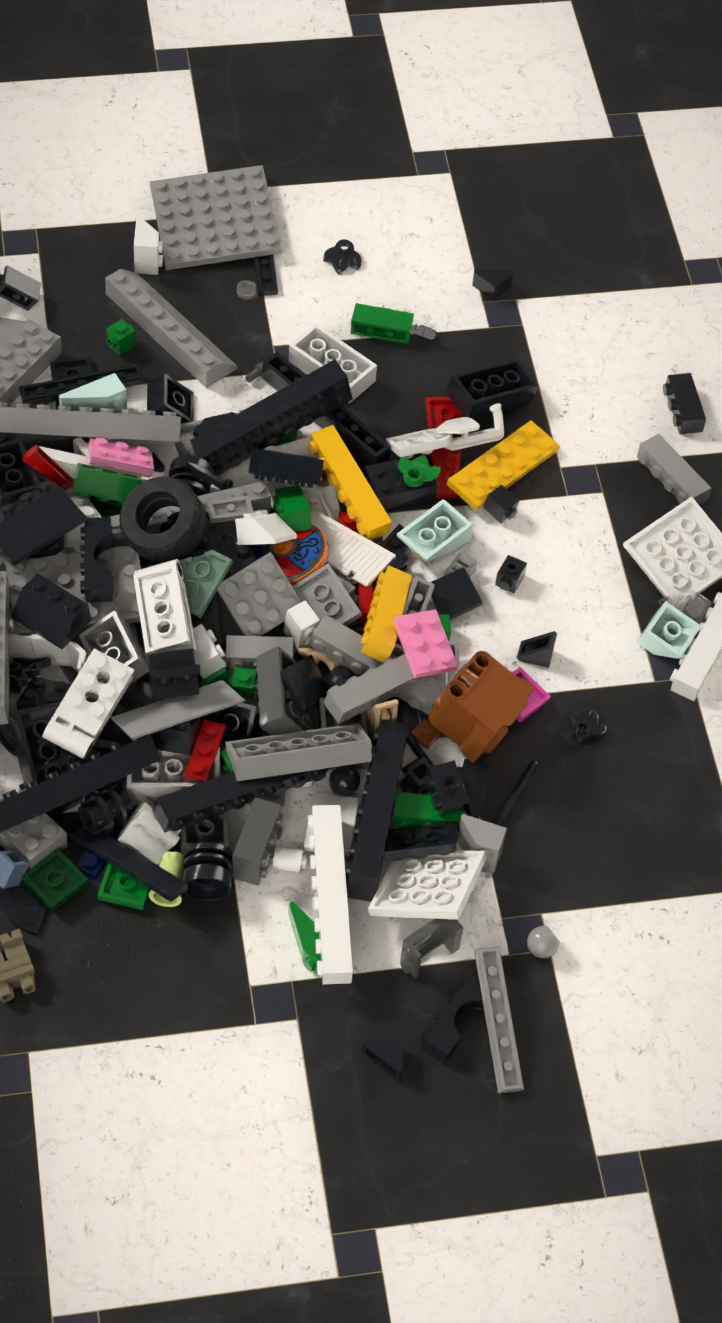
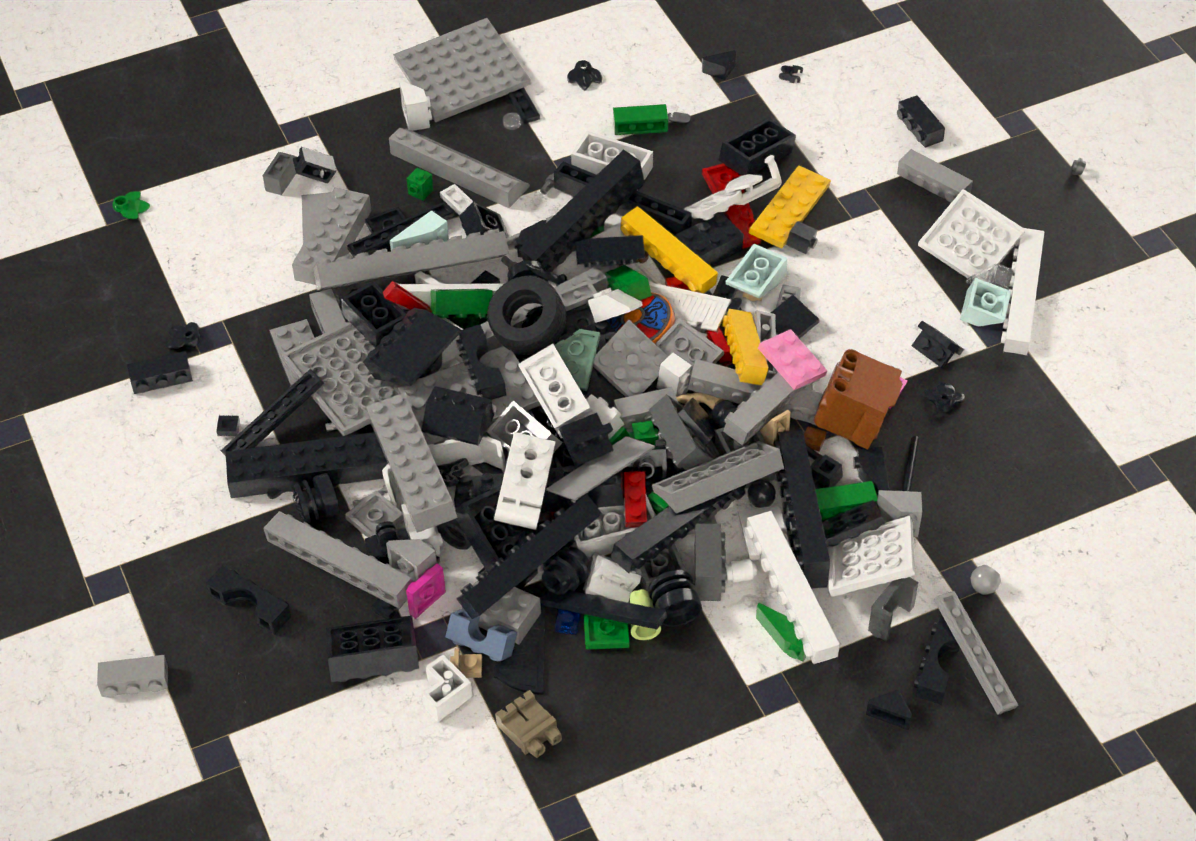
camera: 10 degrees left, 5 degrees down
dark green plate [22,849,89,912] -> none
bright pink plate [88,438,154,476] -> none
green plate [398,455,440,487] -> none
black brick [424,760,469,817] -> none
black brick [495,555,527,594] -> none
black slope [517,631,557,668] -> none
none -> white plate [440,184,473,215]
none -> black piece [779,65,804,83]
none -> black bracket [911,320,964,368]

